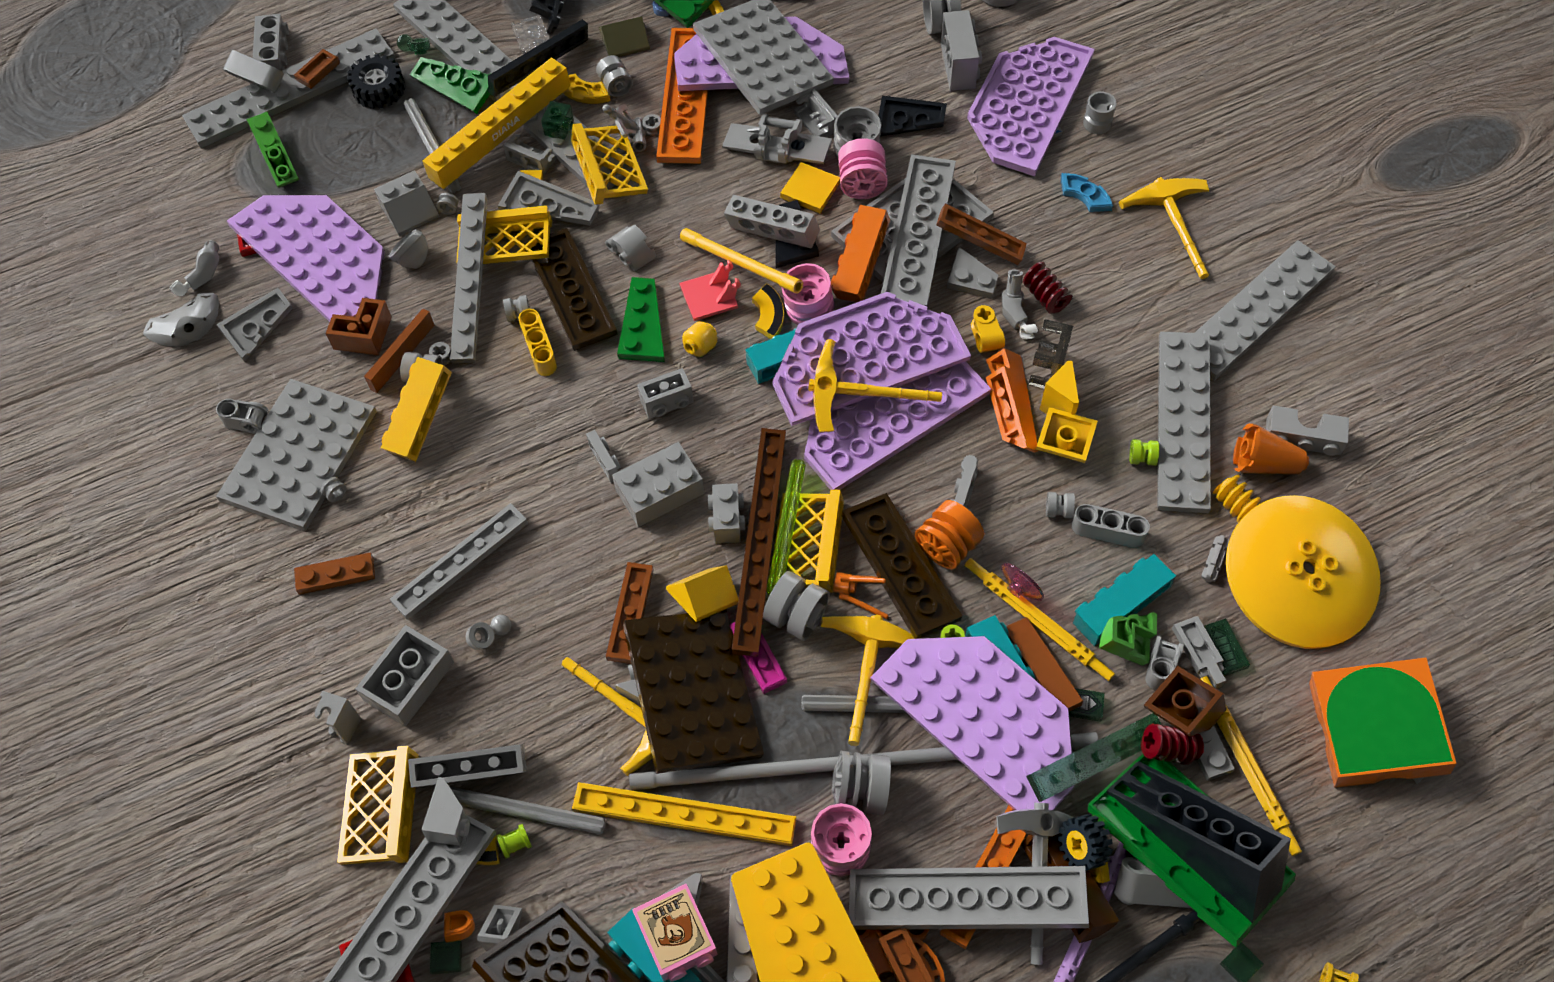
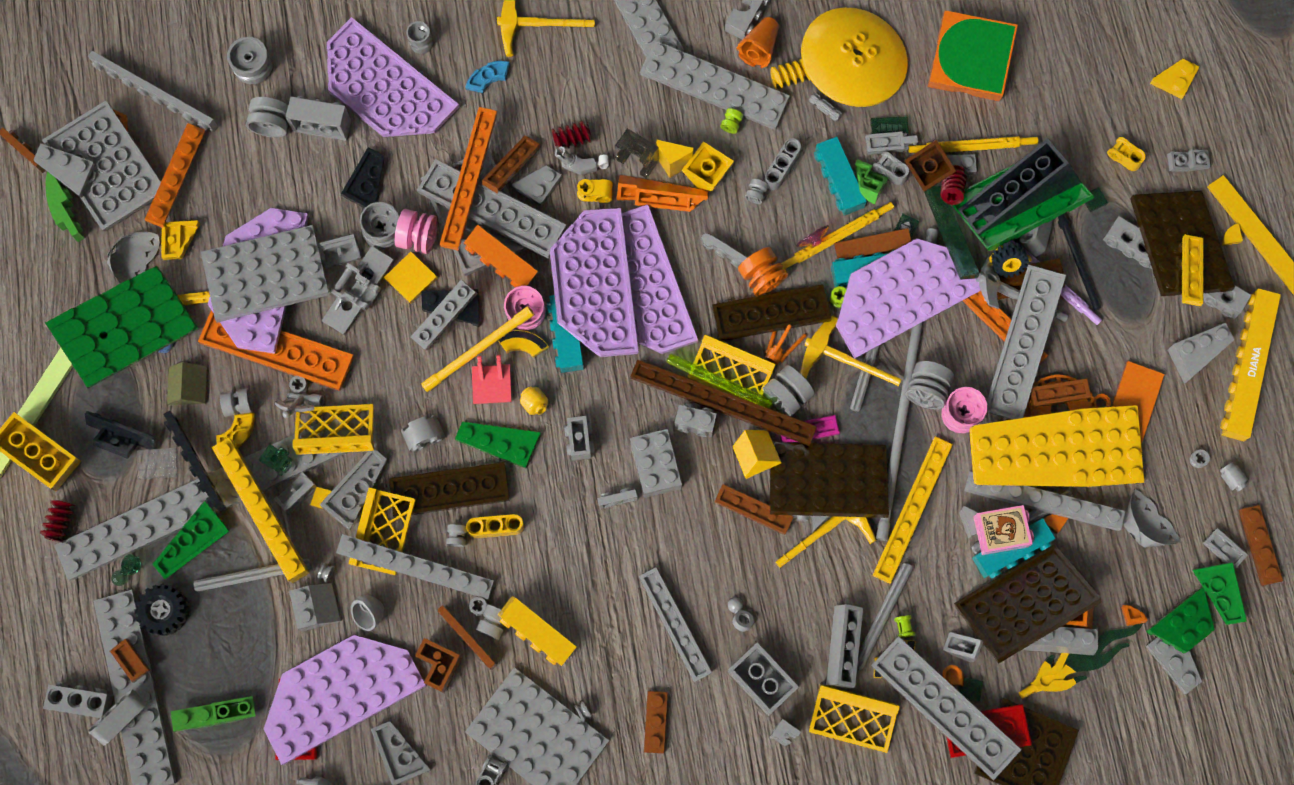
camera: 75 degrees left, 15 degrees up
light grey slope [421,777,470,846] -> none
yellow piece [808,339,942,432] -> none
none -> orange plate [440,107,497,251]

